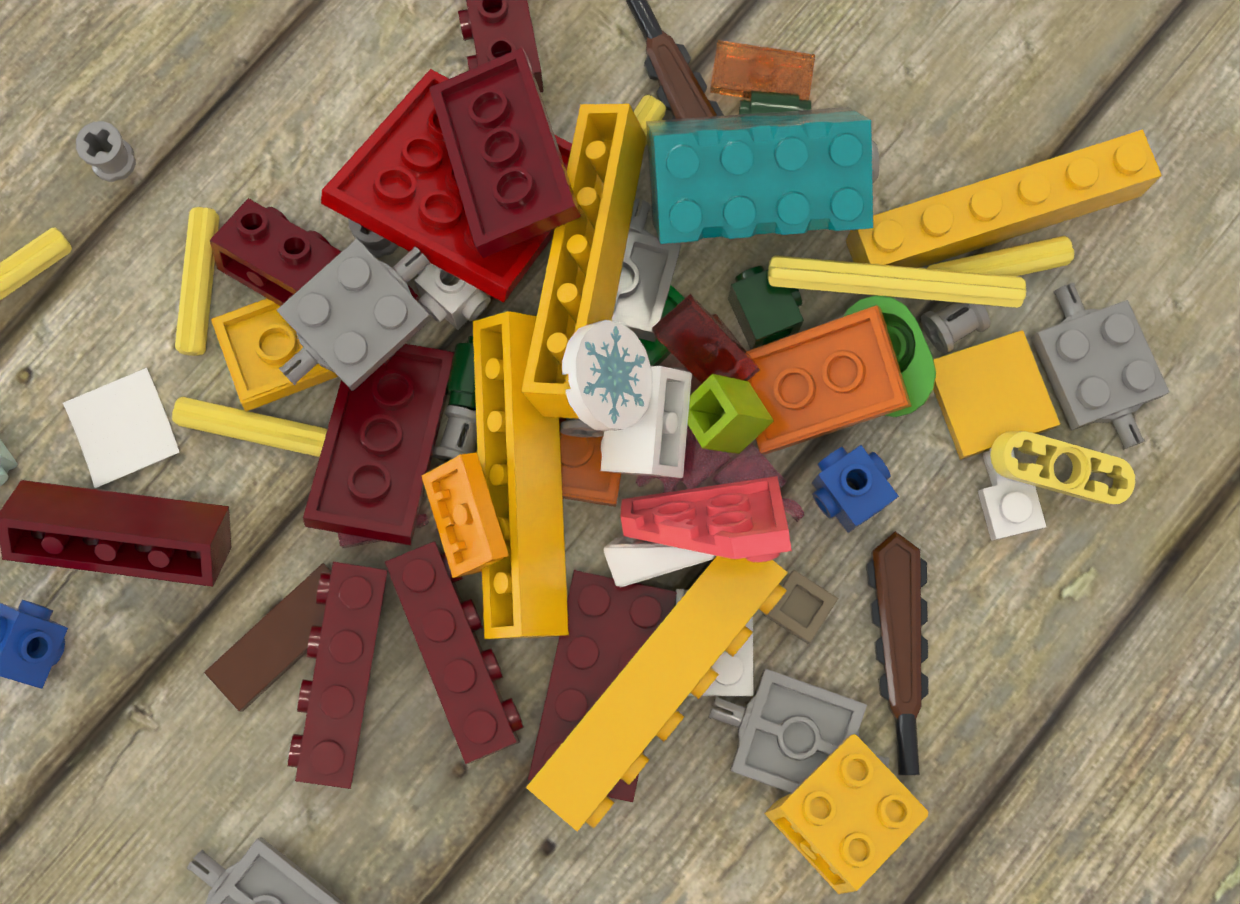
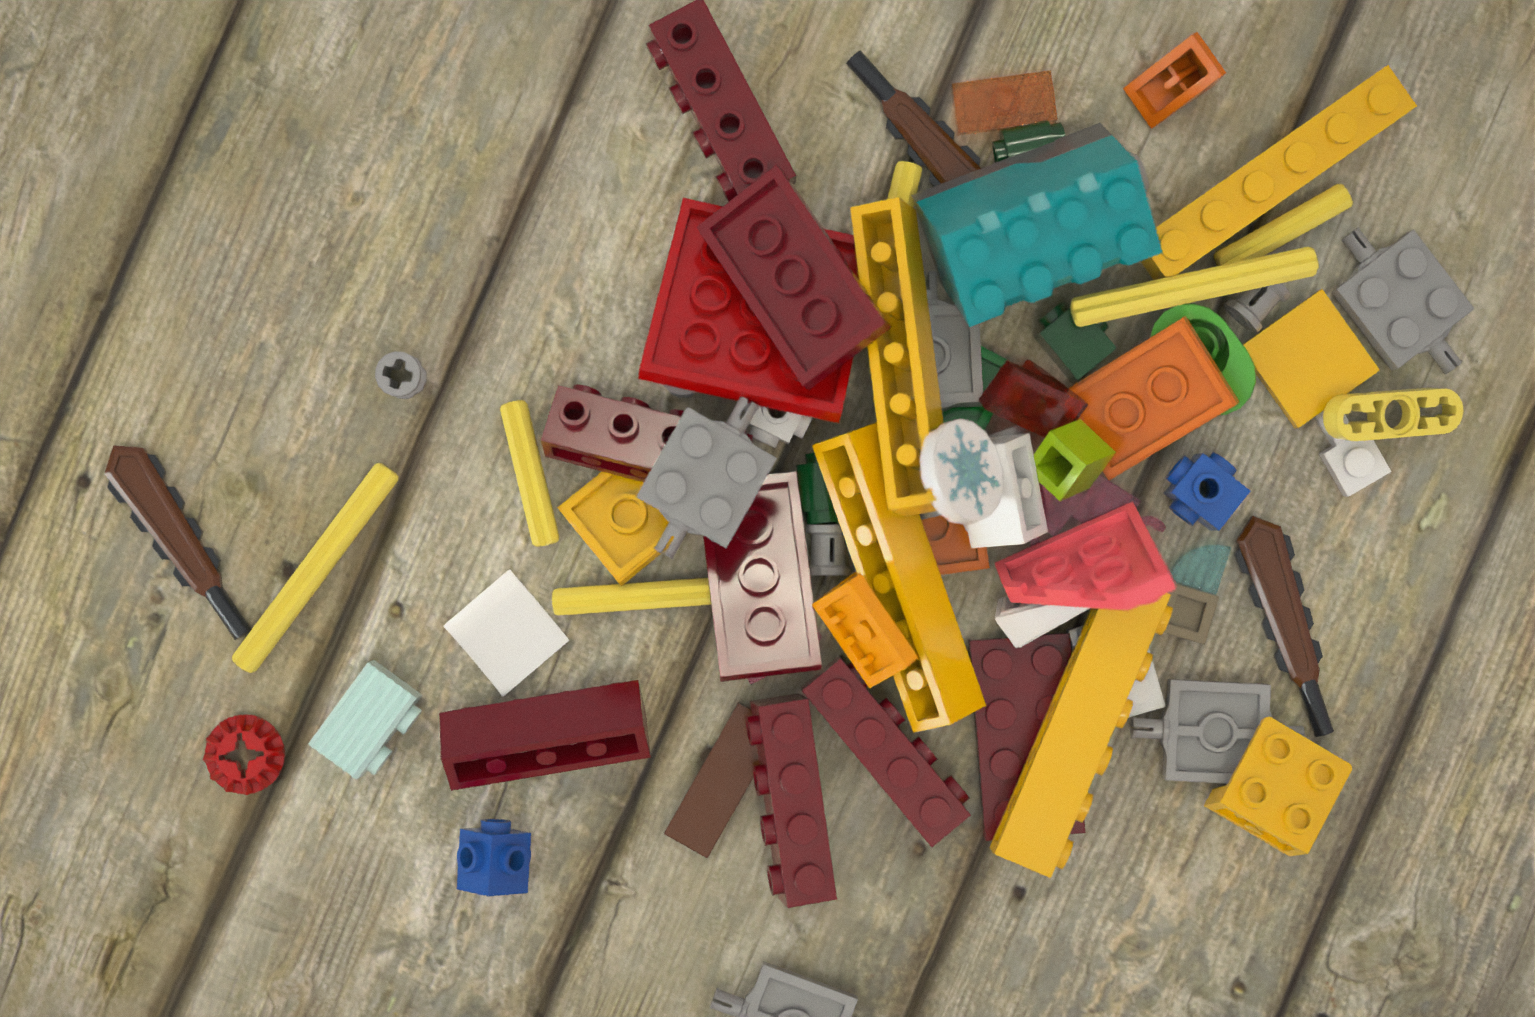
camera: 15 degrees left, 10 degrees up
none -> orange slope [1123,32,1226,129]
none -> clear light blue tile [1169,545,1231,595]

